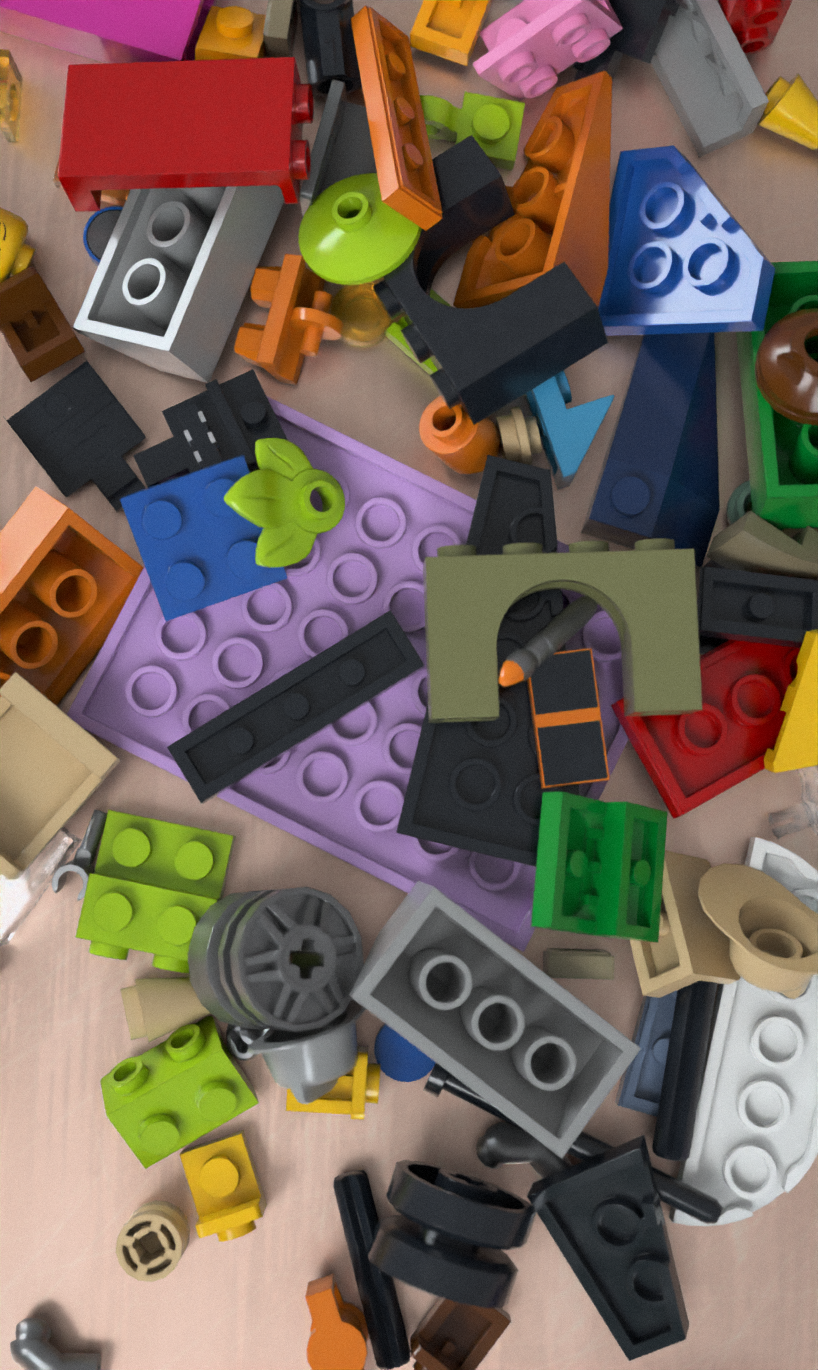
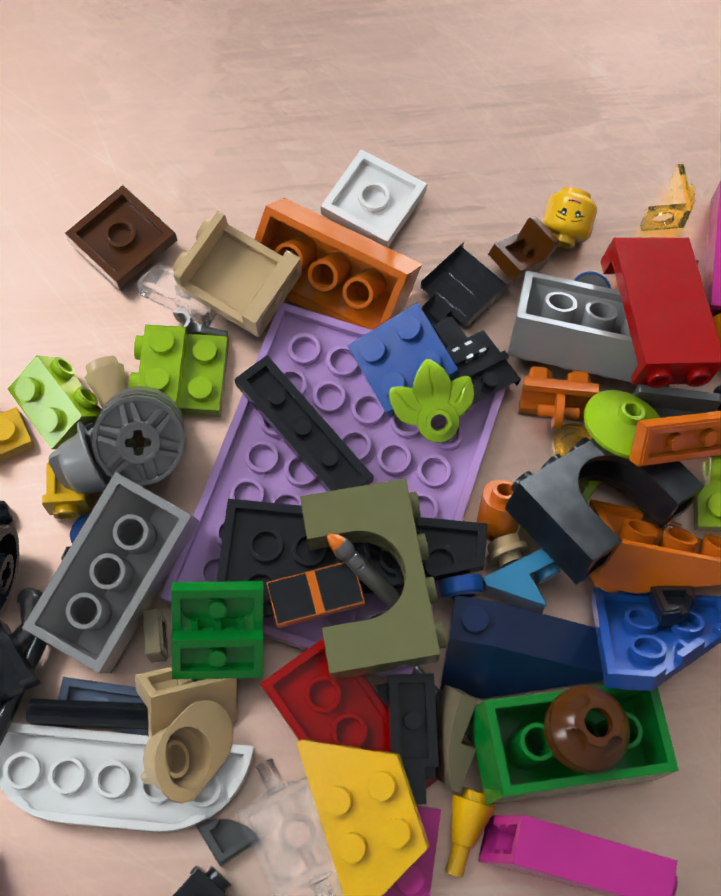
camera: 85 degrees right, 15 degrees down
none -> blue tile [439,574,485,601]
none -> black tile [648,586,695,627]

